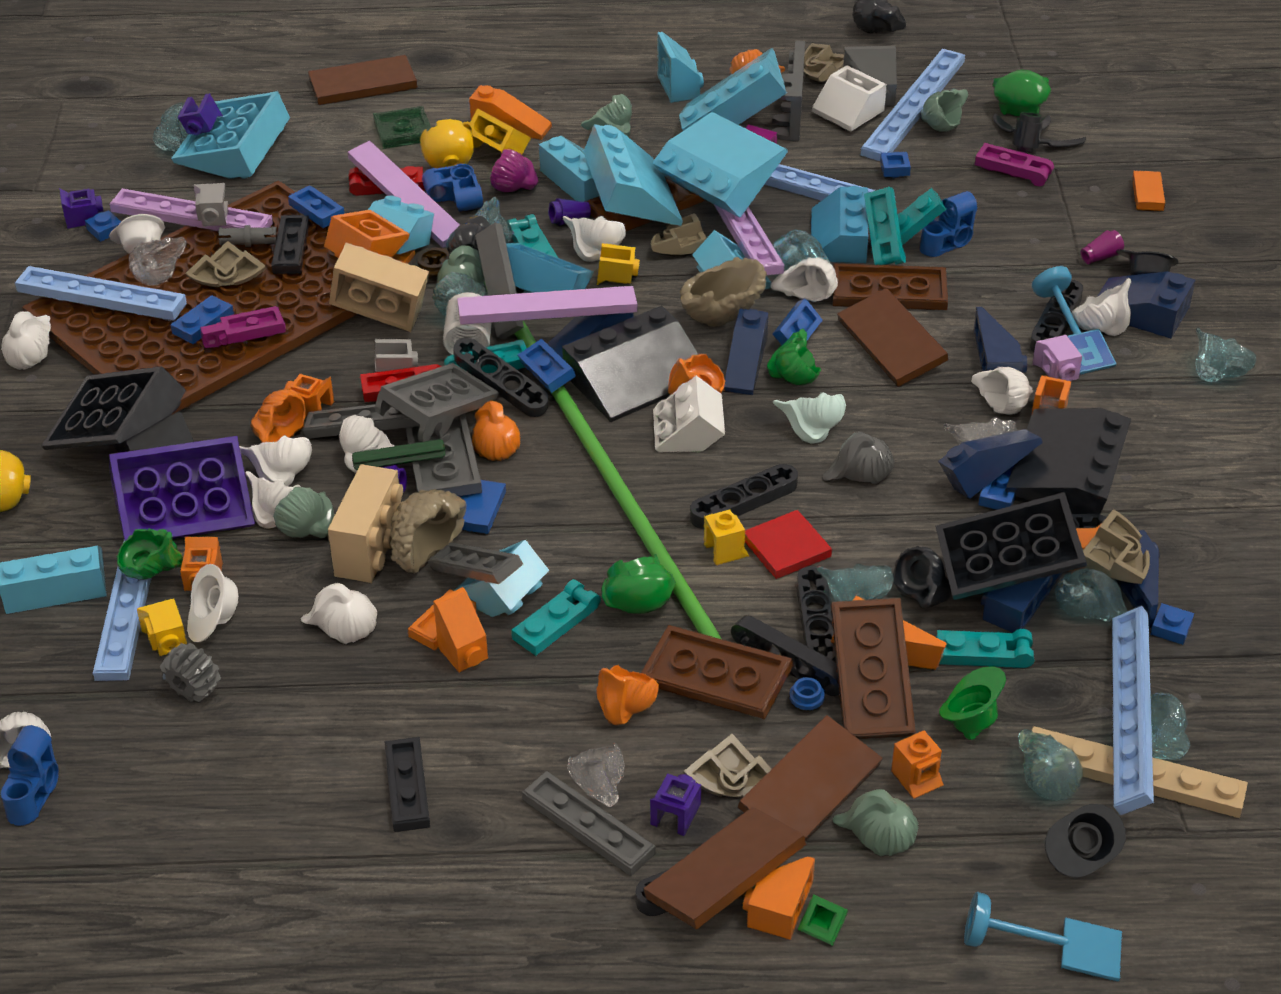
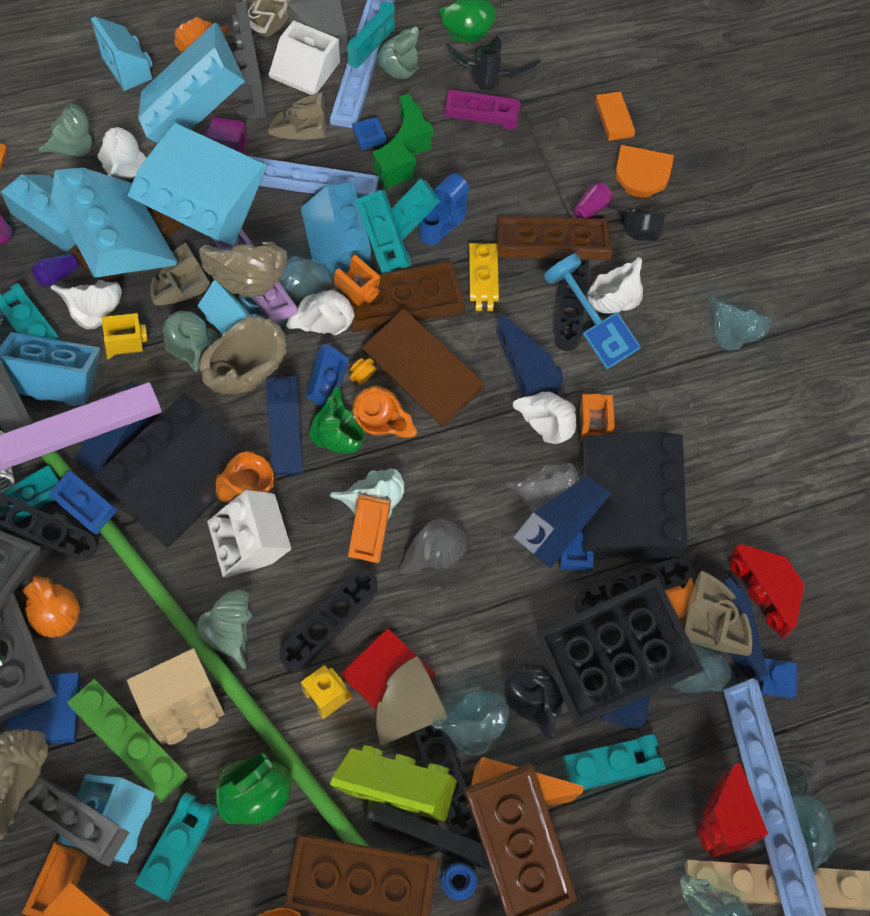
camera: 20 degrees left, 20 degrees up
green piece [939,666,1006,740] -> none
lavender window [1032,335,1082,381] -> none
dark blue slope [1097,271,1195,339] -> none
none -> bright green plate [67,679,188,803]
none -> white hair [98,127,146,180]
none -> tan brick [127,648,225,745]
none -> sand green hair [163,311,219,372]
none -> sand green hair [197,590,252,669]
none -> dark tan hair [199,241,287,297]
none -> dark tan brick [268,92,326,140]
none -> lime slope [330,745,457,822]
none -> orange window [334,255,380,306]
none -> teal plate [347,2,395,69]
none -> orange tile [348,494,392,563]
none -> light orange plate [349,358,377,385]
none -> orange hair [352,386,417,438]
none -> green arch [373,93,434,189]
none -> dark tan brick [376,657,447,746]
none -> yellow hinge [469,243,499,311]
none -> reddish brown tile [497,216,612,260]
none -> orange tile [615,145,674,198]
none -> red slope [698,763,769,859]
none -> red slope [729,544,805,639]

